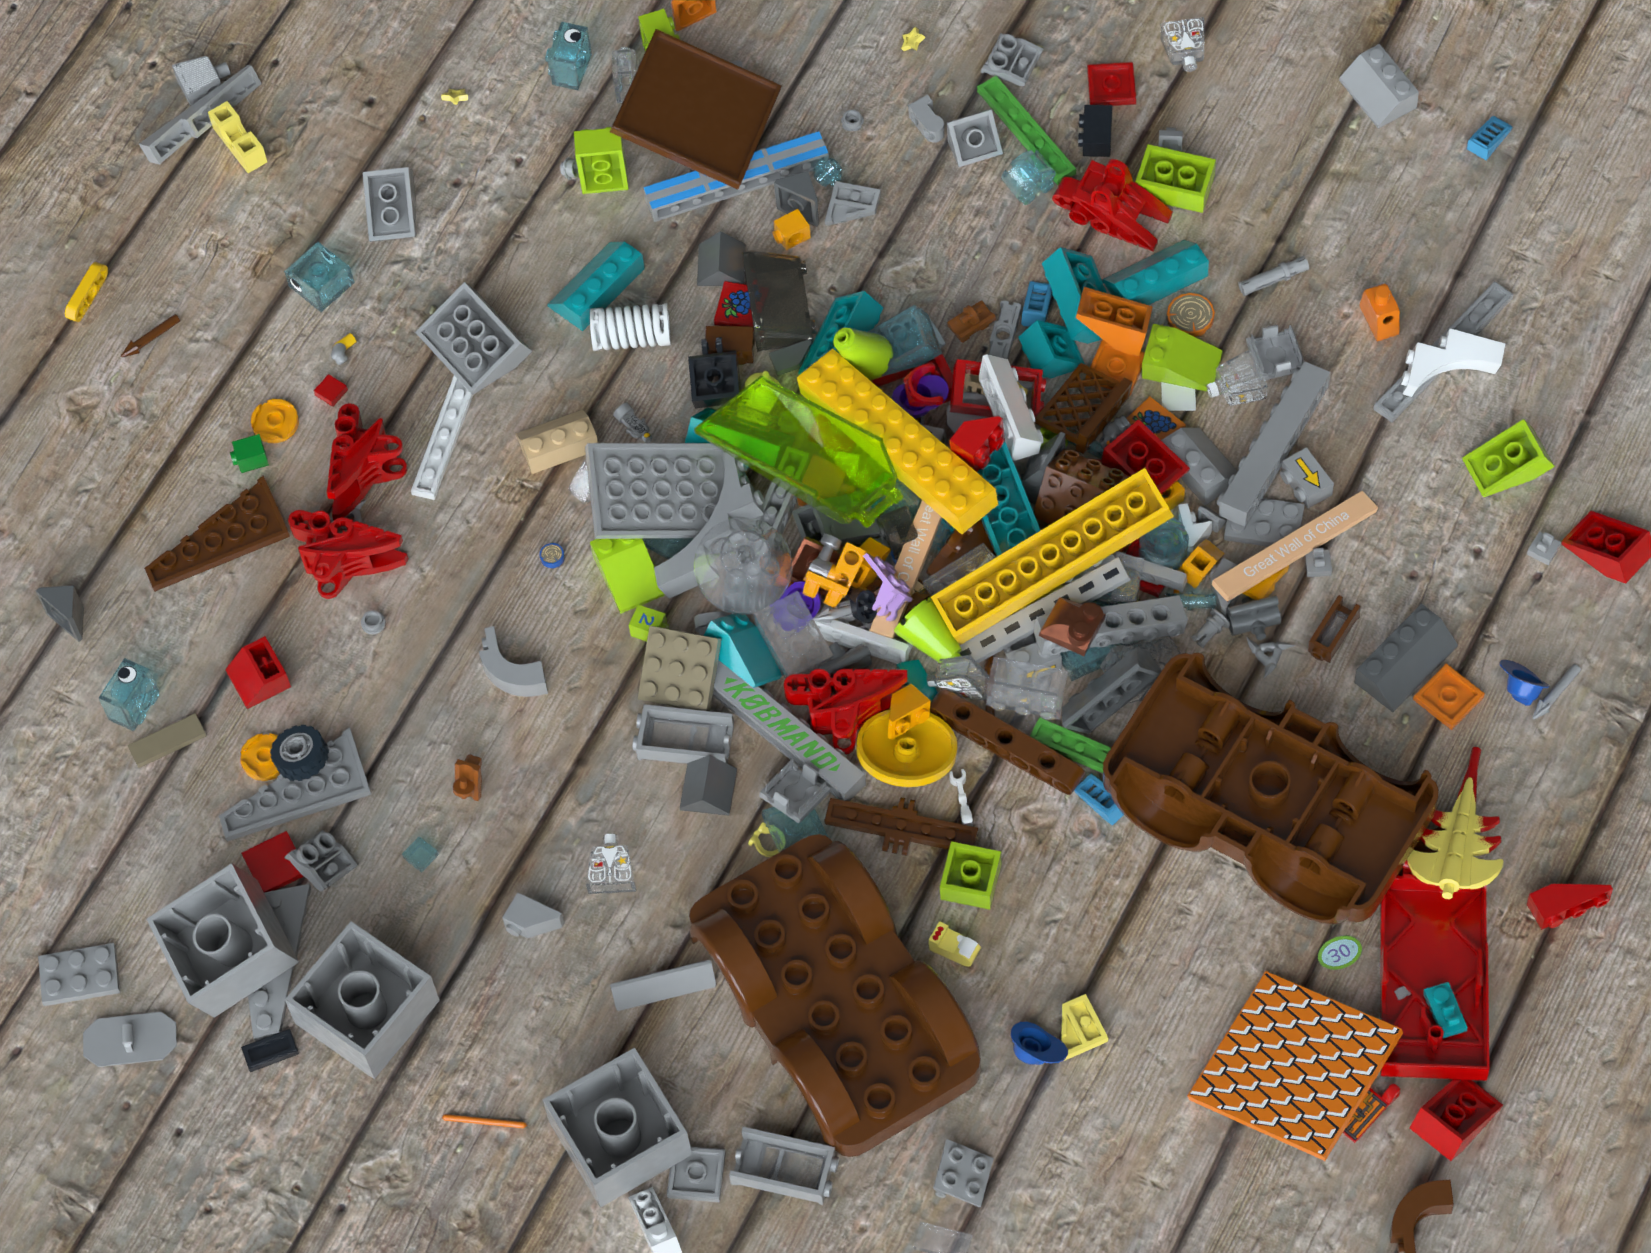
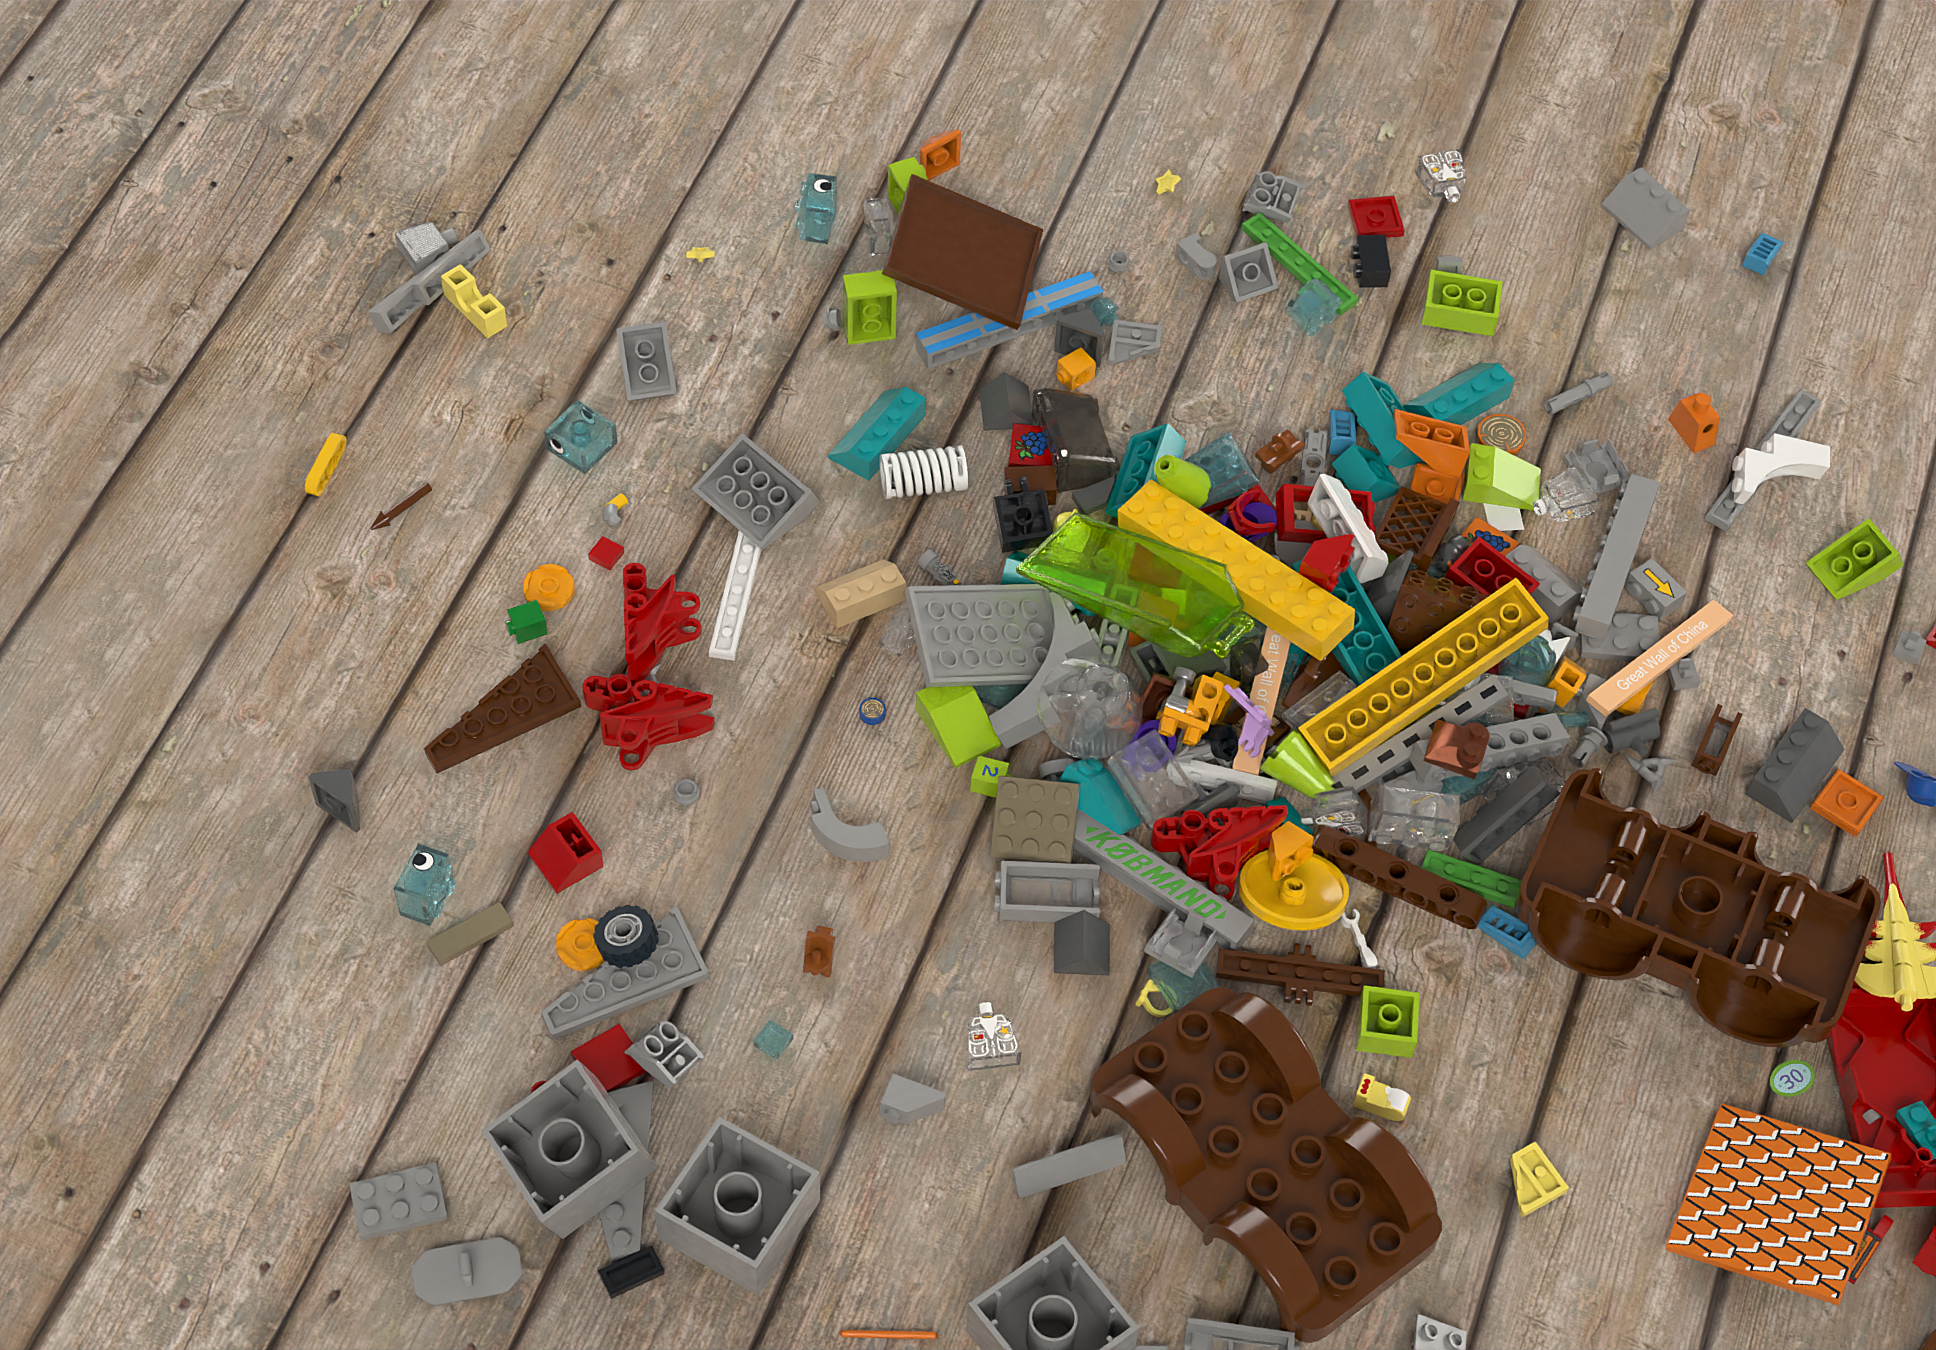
camera: 15 degrees left, 5 degrees down
blue piece [1011,1022,1068,1065] -> none
red piece [1052,159,1173,252] -> none

